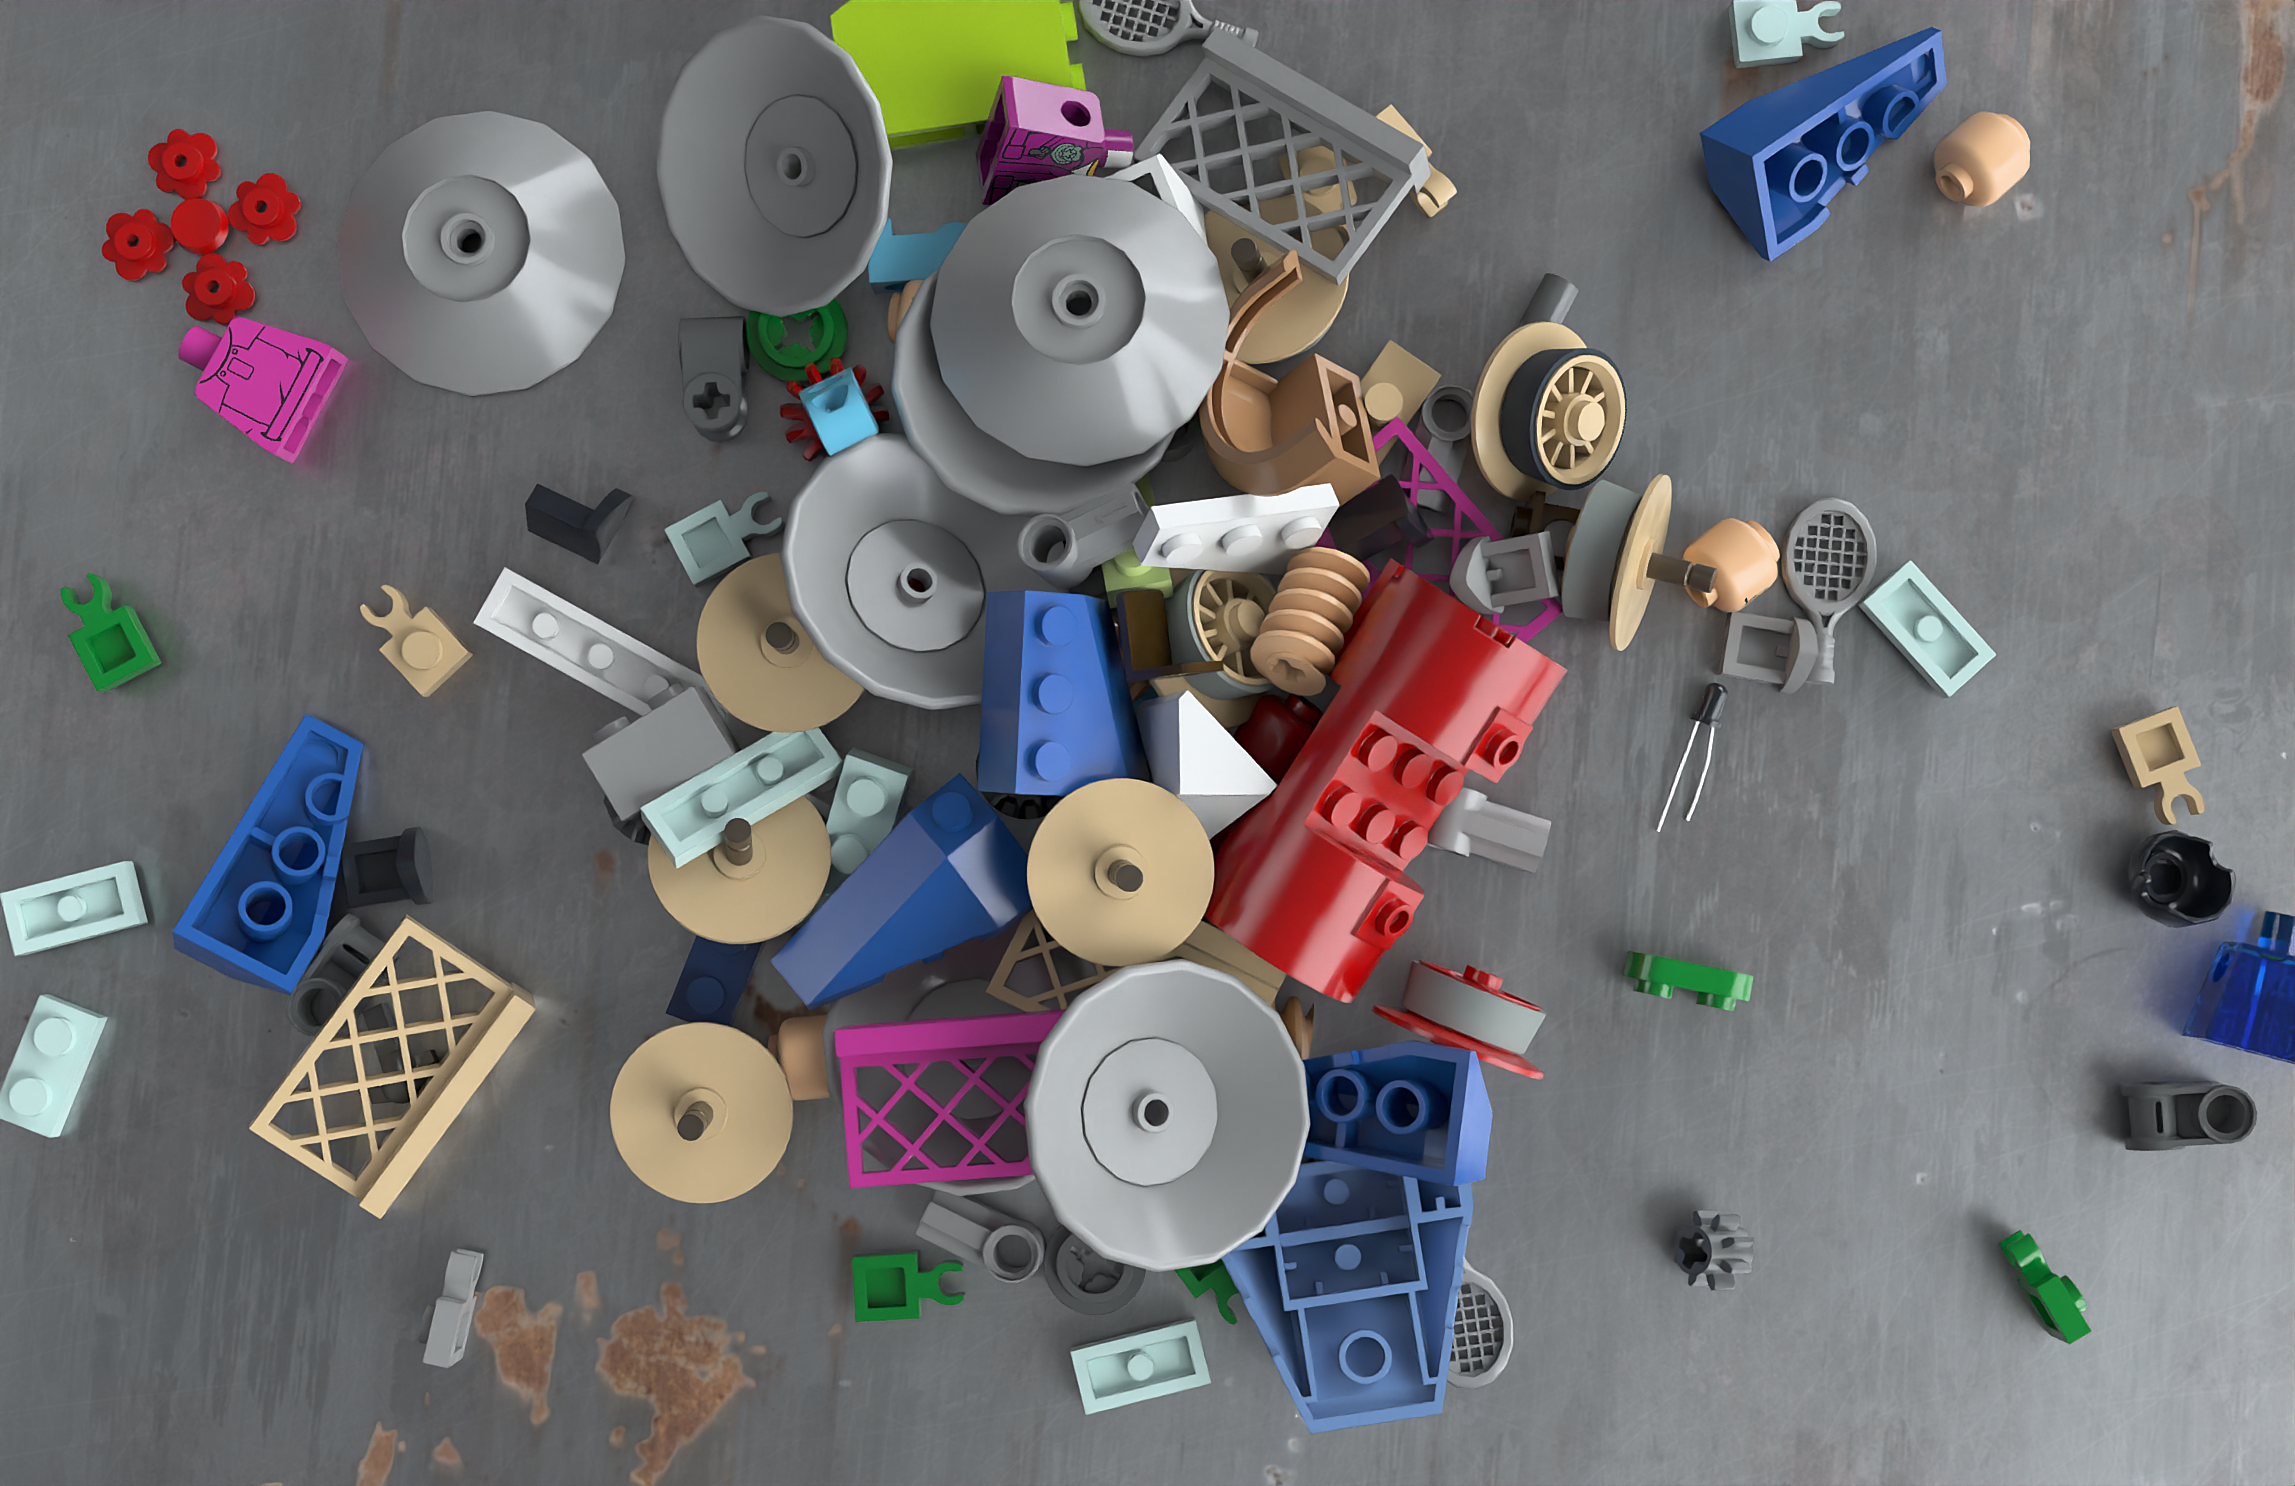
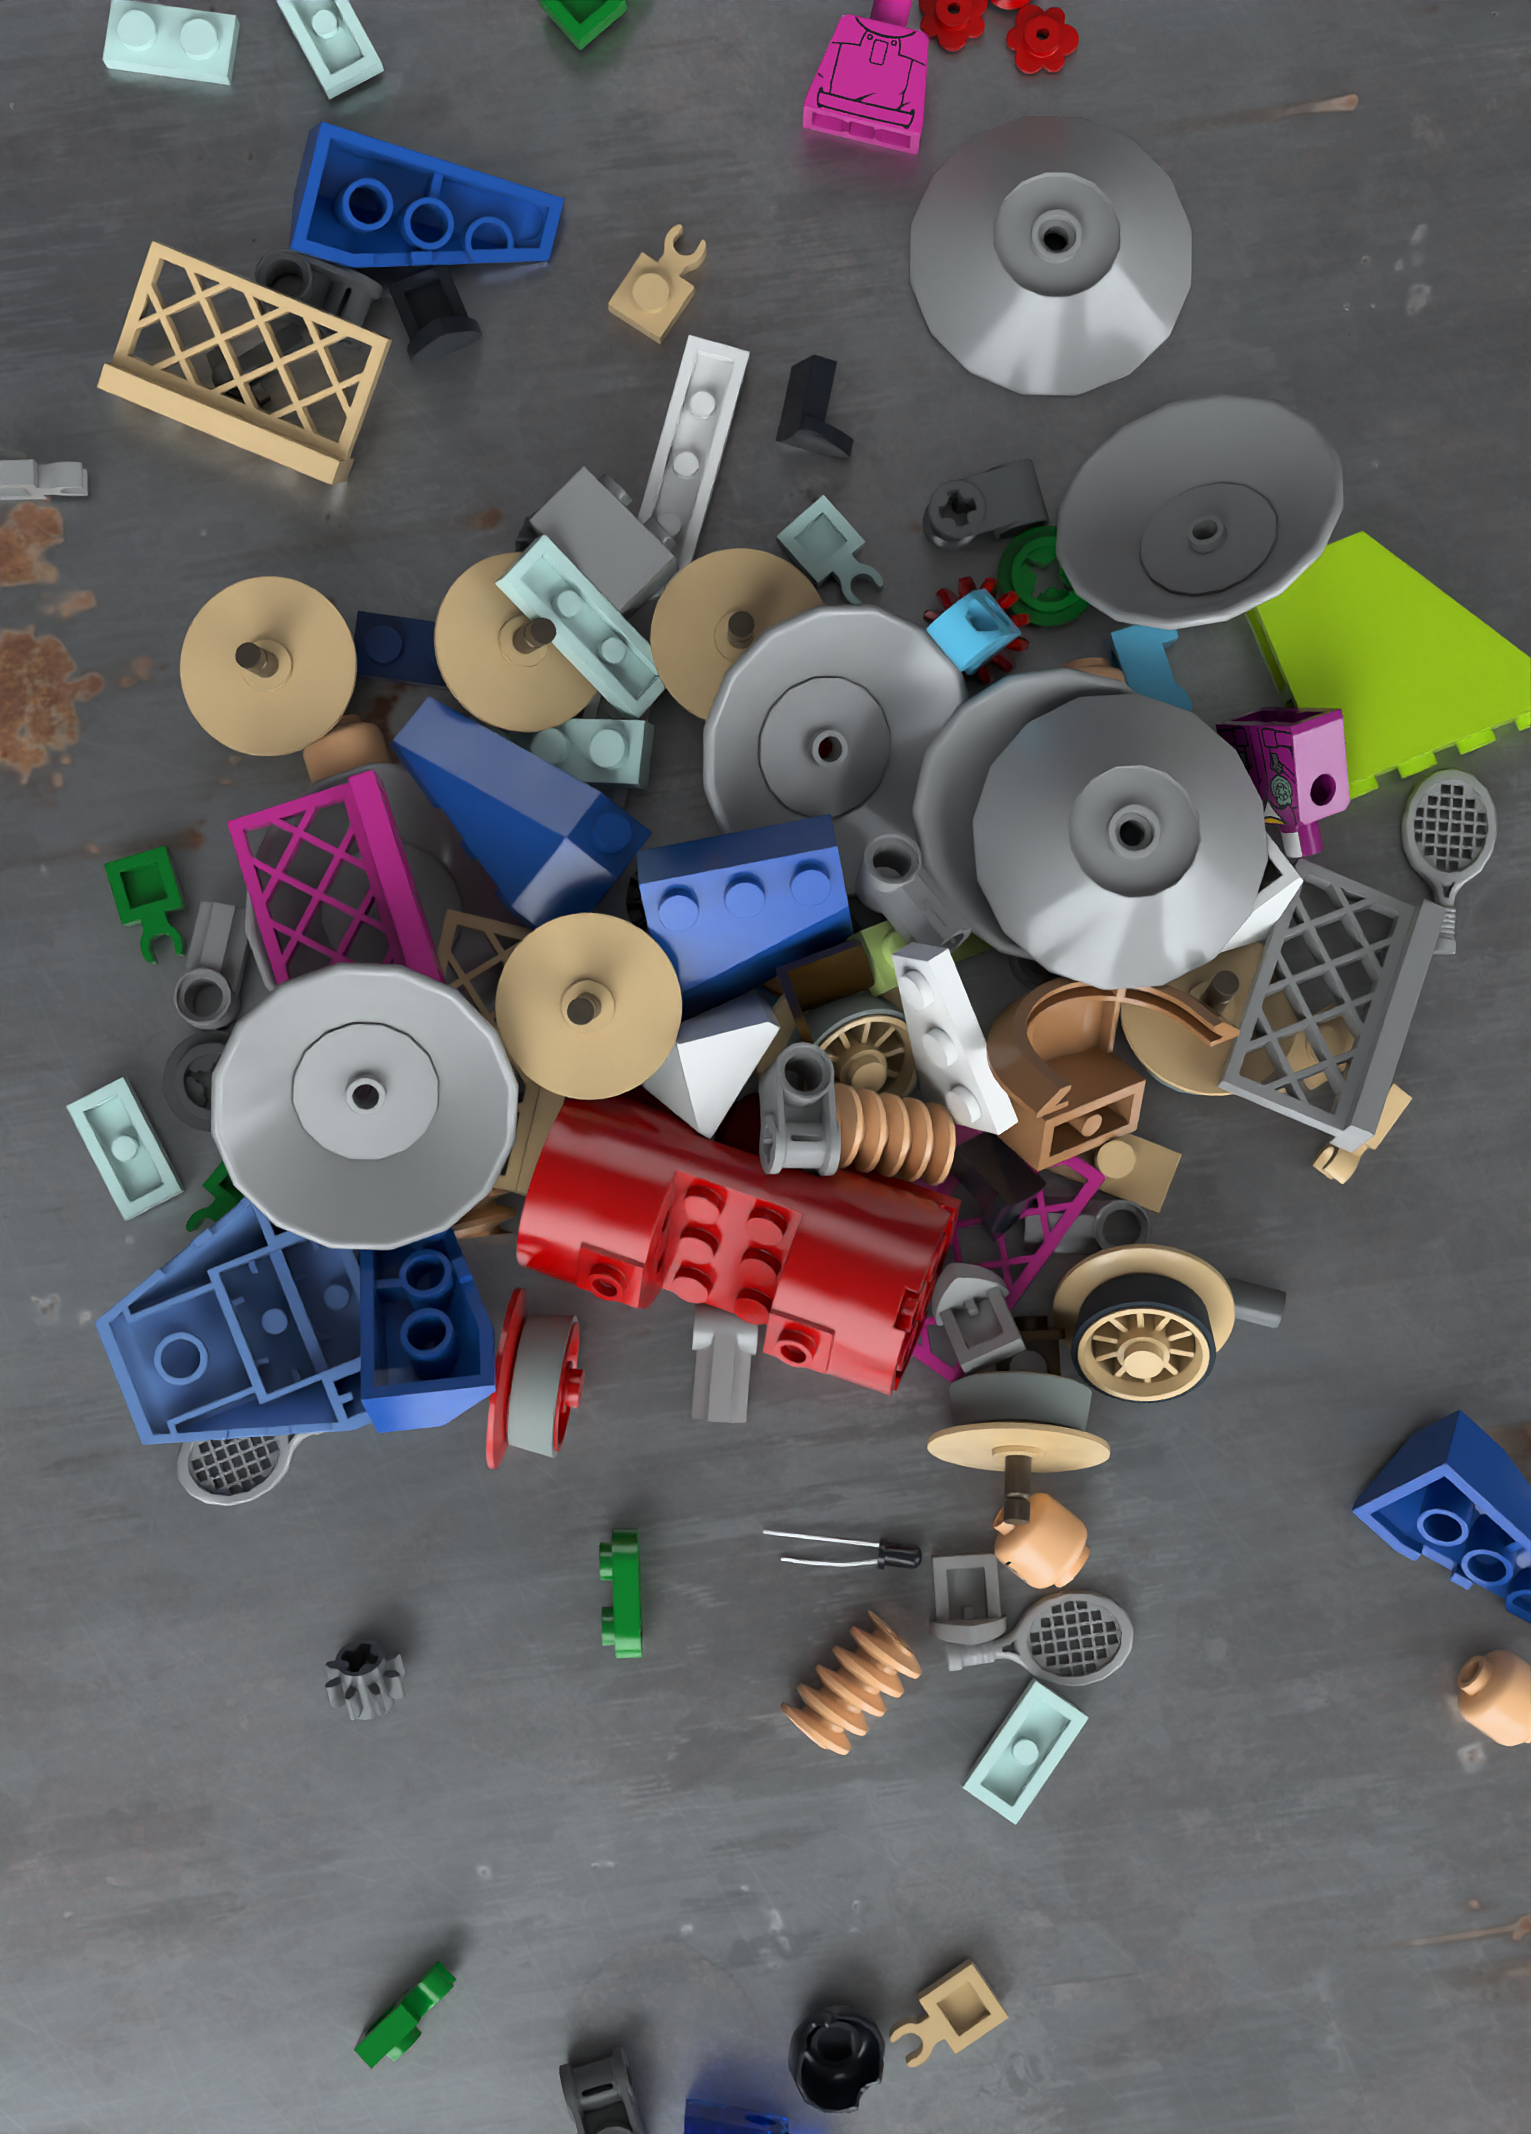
camera: 75 degrees right, 0 degrees up
none -> light grey piece [758,1042,841,1176]
none -> light nougat piece [780,1610,922,1755]

